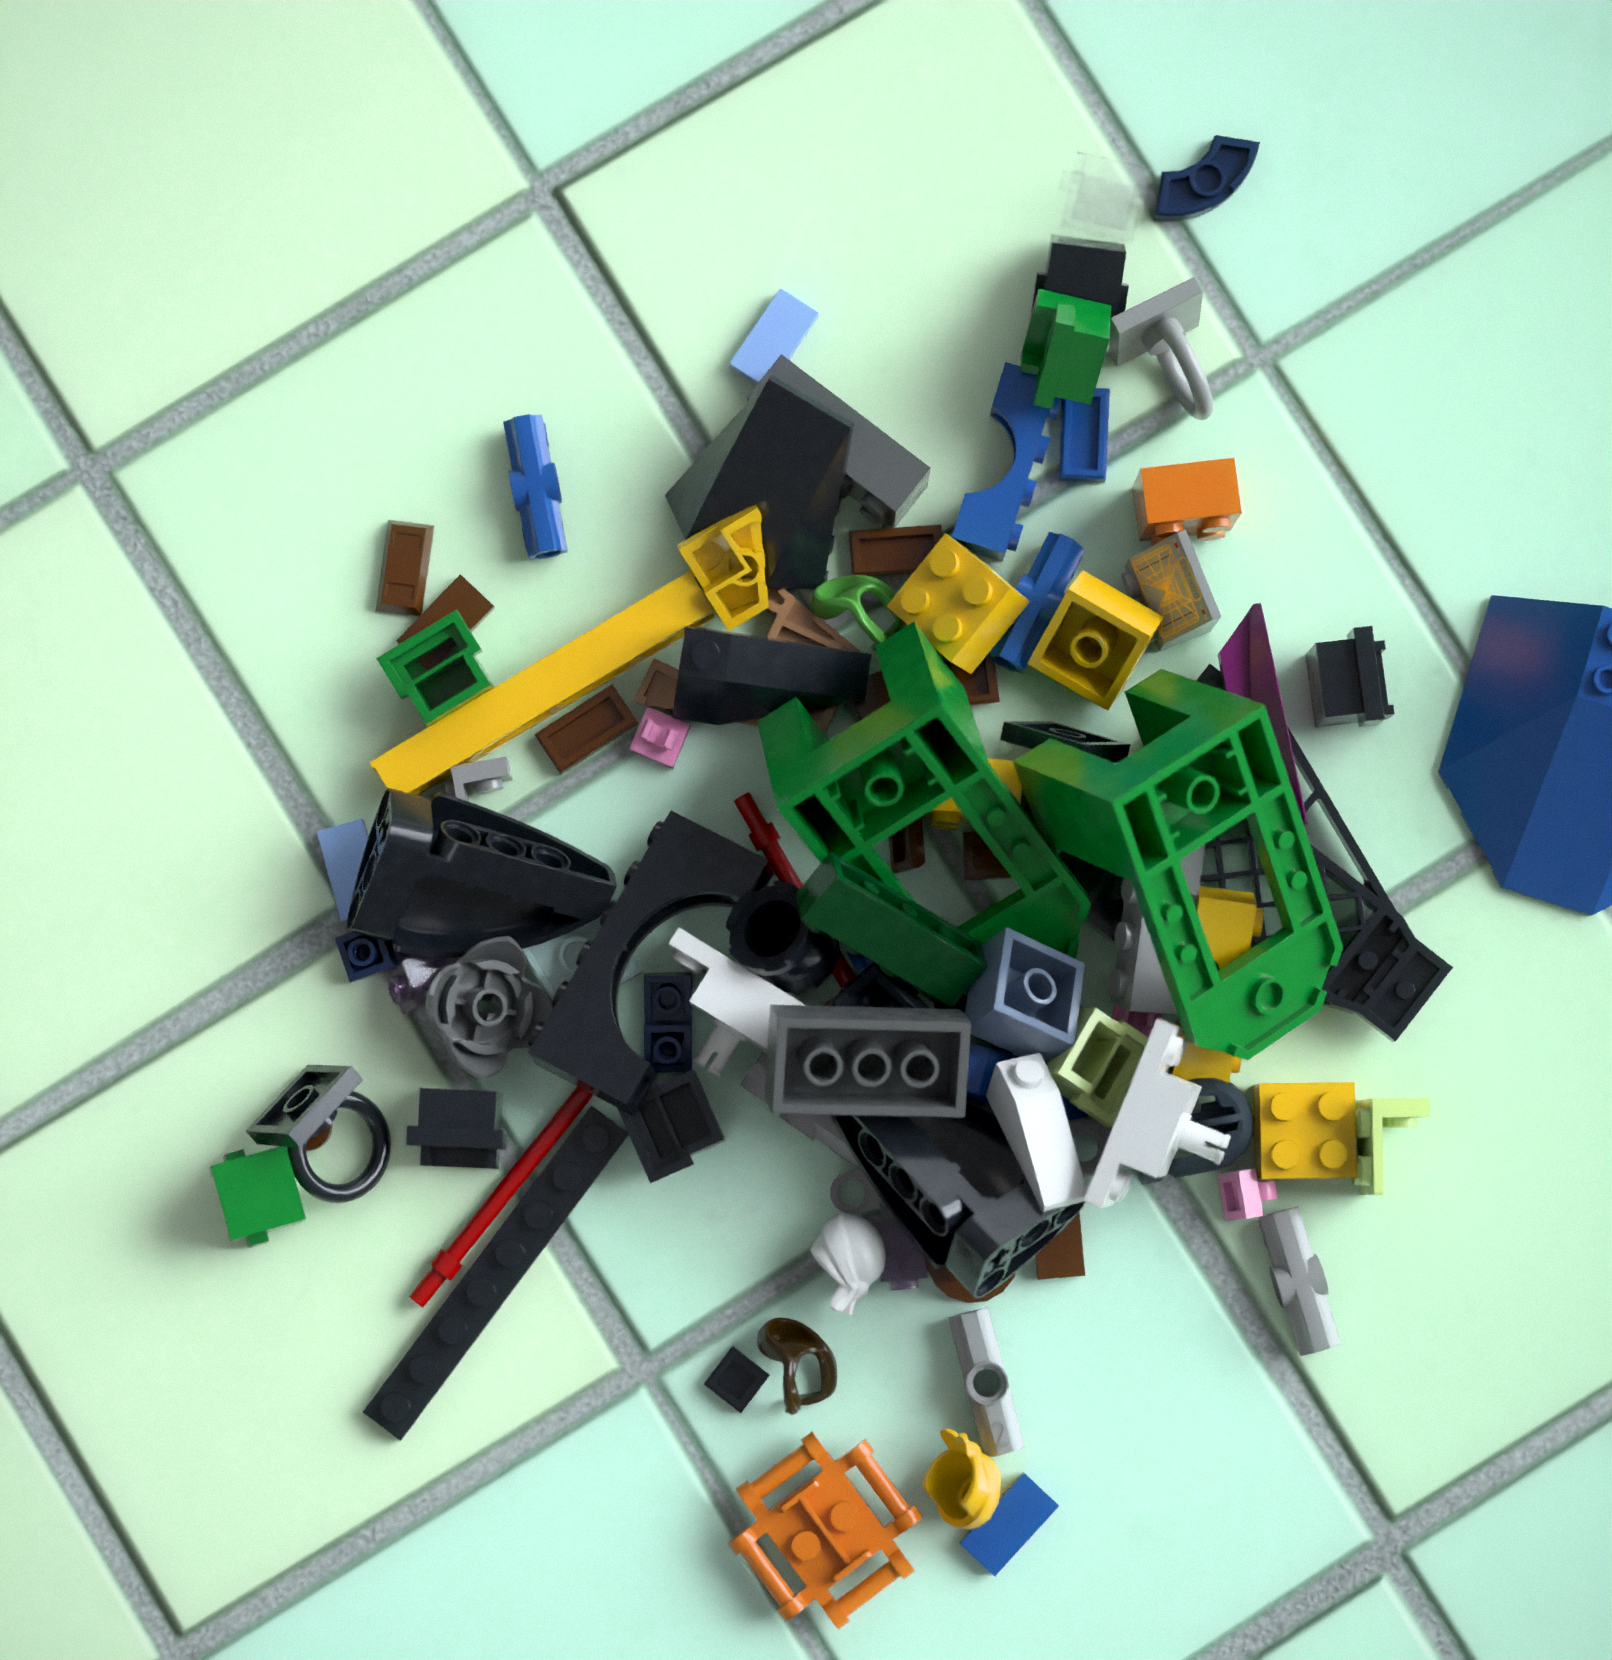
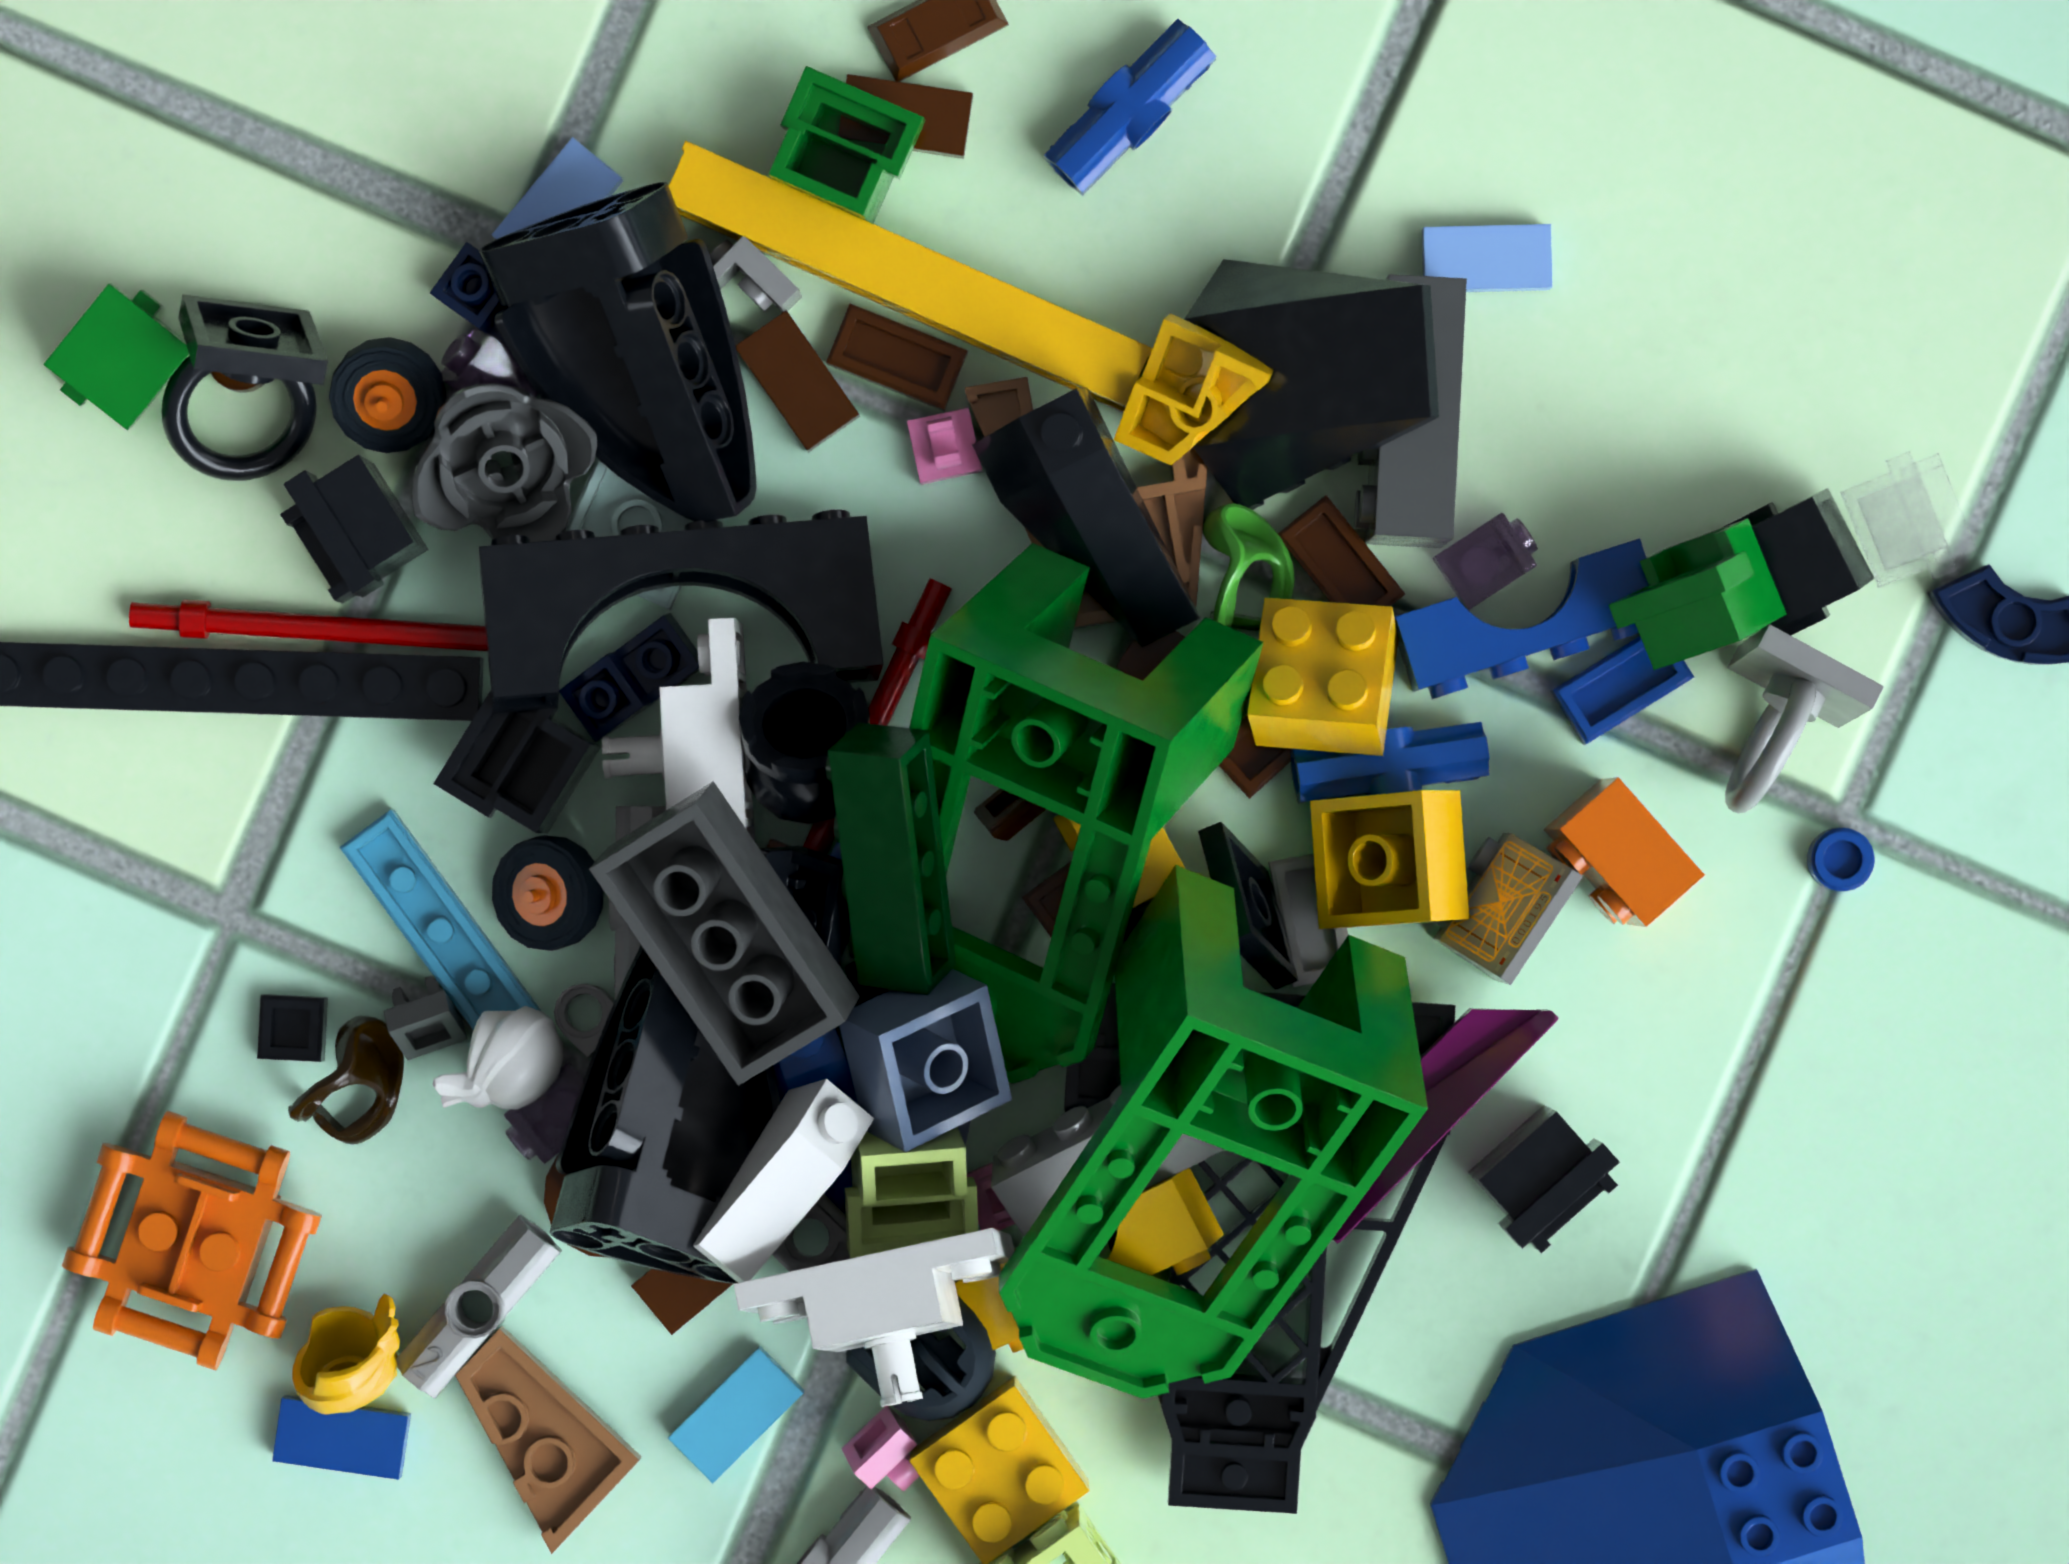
camera: 50 degrees right, 5 degrees up
none -> black wheel [329,337,446,453]
none -> medium azure tile [340,809,541,1030]
none -> dark grey tile [383,976,468,1060]
none -> medium nougat wing [455,1326,642,1554]
none -> black wheel [492,835,604,951]
none -> medium azure tile [668,1346,805,1484]
none -> reddish brown tile [736,310,860,453]
none -> light grey tile [1268,853,1348,987]
none -> clear purple bracket [1432,512,1538,610]
none -> blue tile [1807,828,1875,891]

